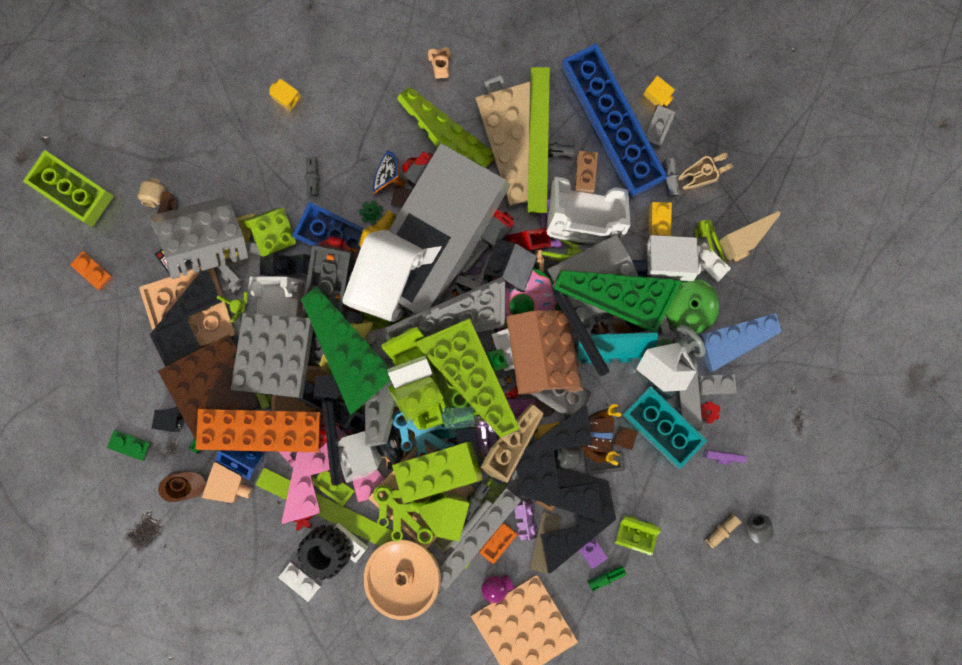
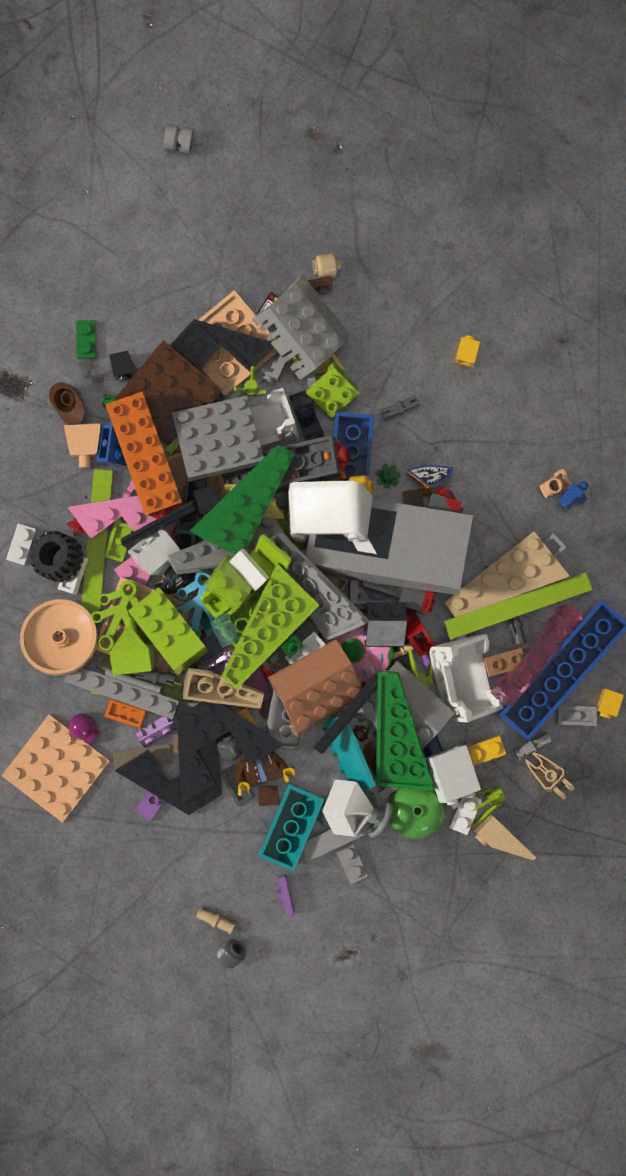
camera: 70 degrees right, 0 degrees up
lime brick [23,150,114,227] -> none
orange plate [70,251,113,291] -> none
yellow cone [374,210,396,231] -> none
lime wing [397,86,494,168] -> none
green axle [587,566,626,592] -> none
lime bracket [614,516,661,555] -> none
medium blue wedge [699,313,782,372] -> none
red plant [700,401,721,424] -> none
none -> clear pink arch [490,605,583,706]
none -> blue piece [558,481,588,510]

